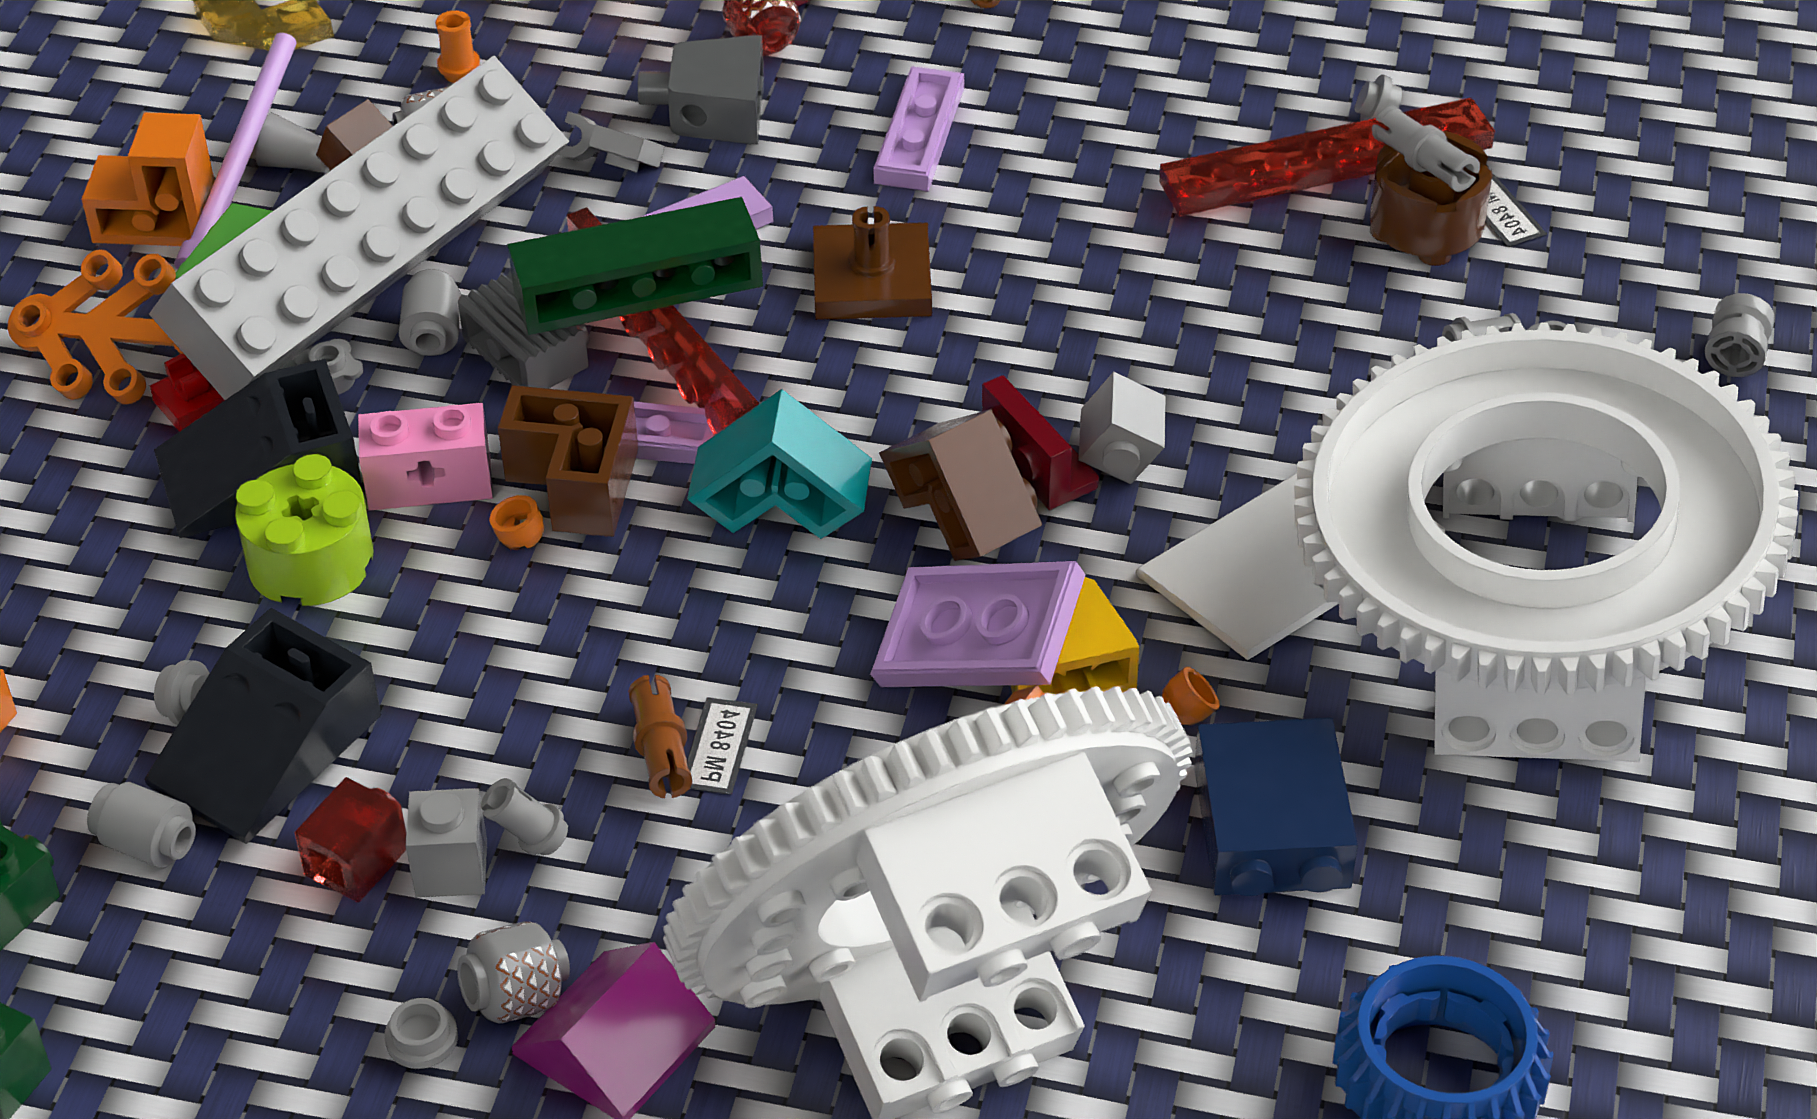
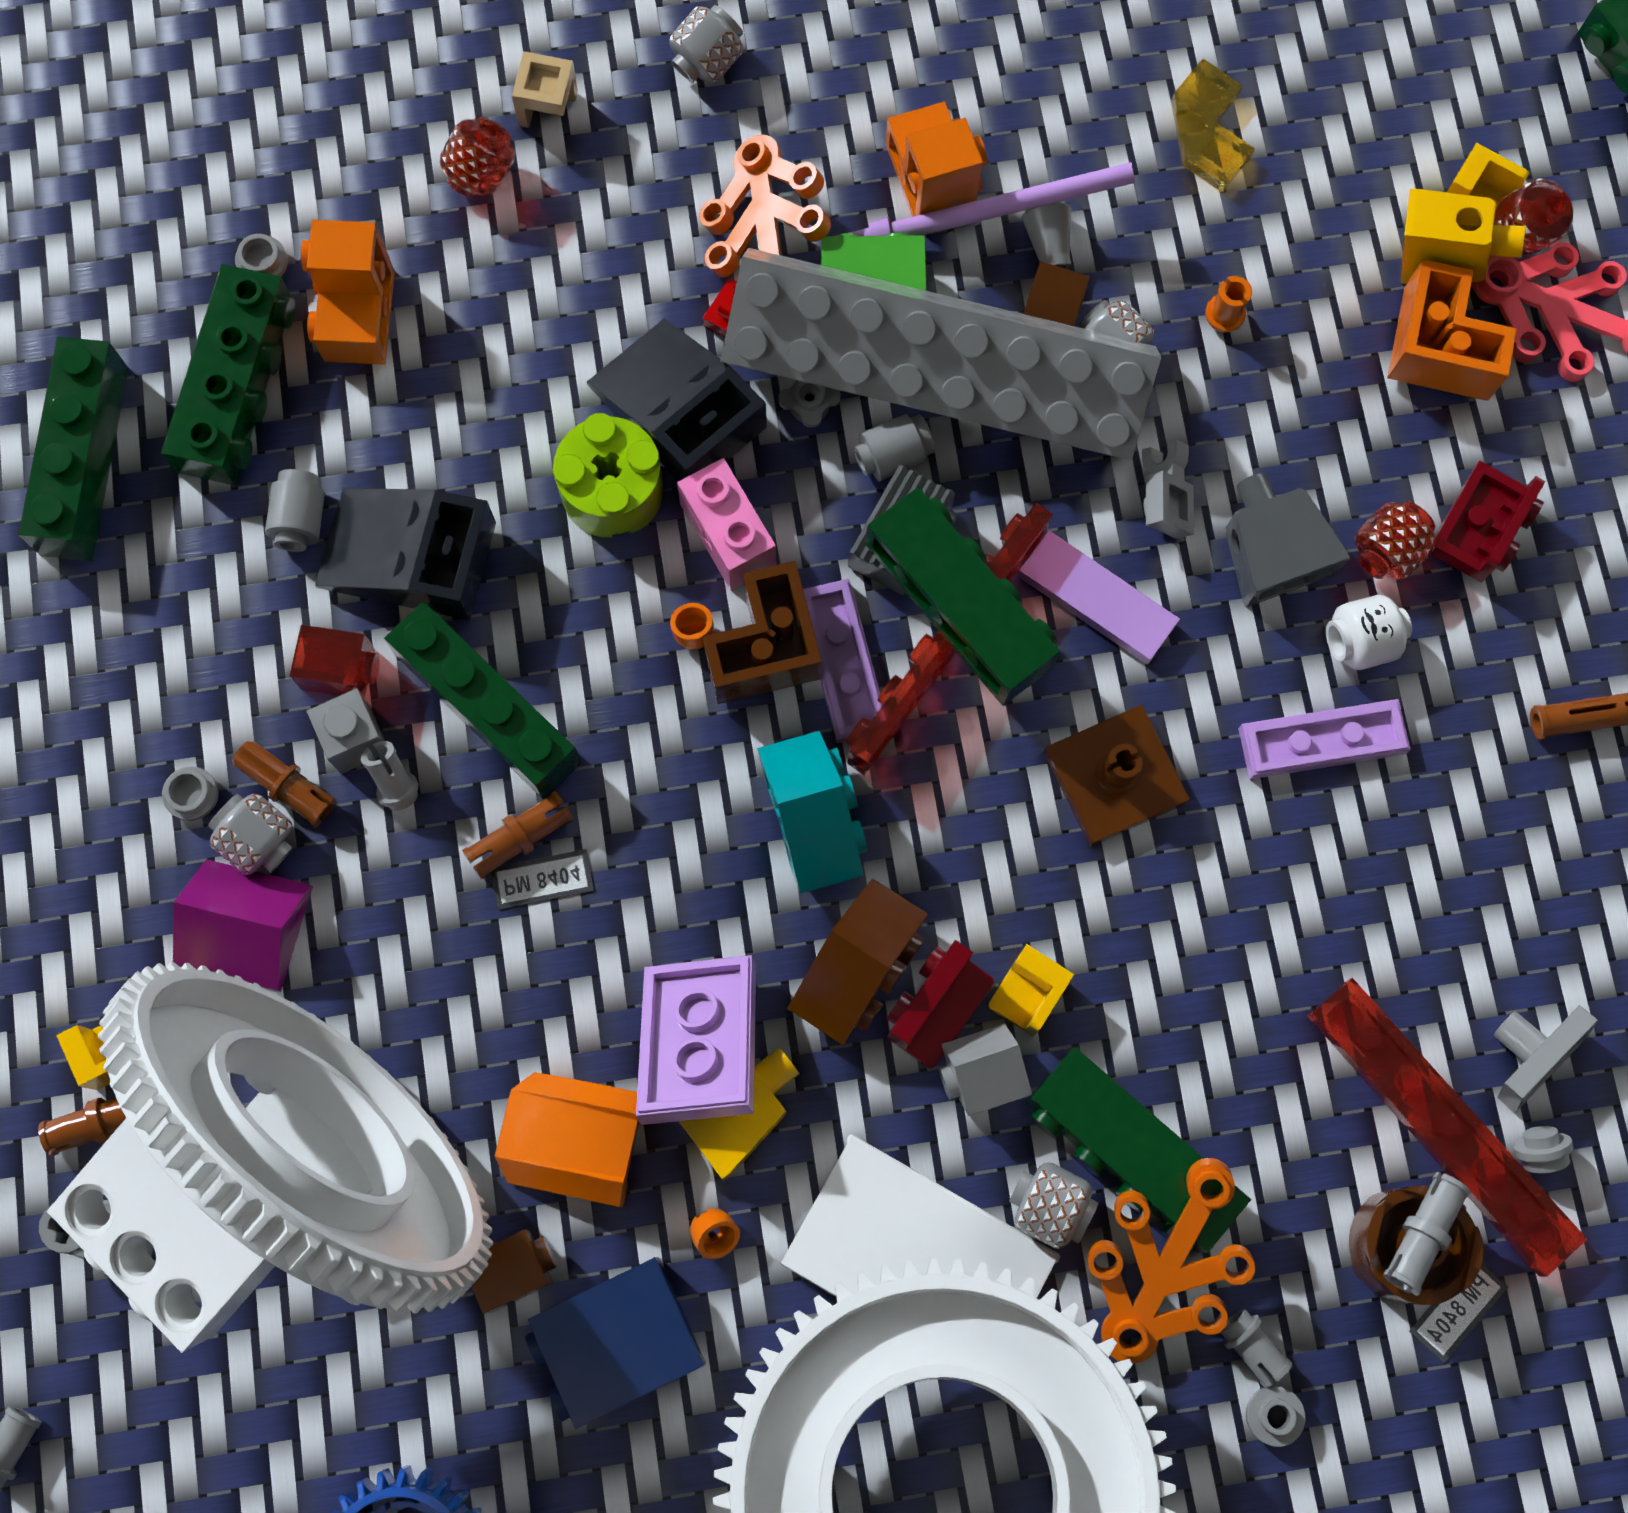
camera: 65 degrees right, 30 degrees up
light grey plate [154,660,210,725] -> none
none -> dark orange axle [232,741,337,827]
none -> dark green brick [384,601,582,799]
none -> reddish brown brick [471,1230,557,1314]
none -> yellow panel [988,944,1074,1036]
none -> light grey head [1009,1162,1098,1249]
none -> dark green brick [1026,1047,1252,1253]
none -> orange plant [1088,1158,1255,1364]
none -> white head [1326,595,1412,670]
none -> light grey tile [1493,1005,1598,1113]

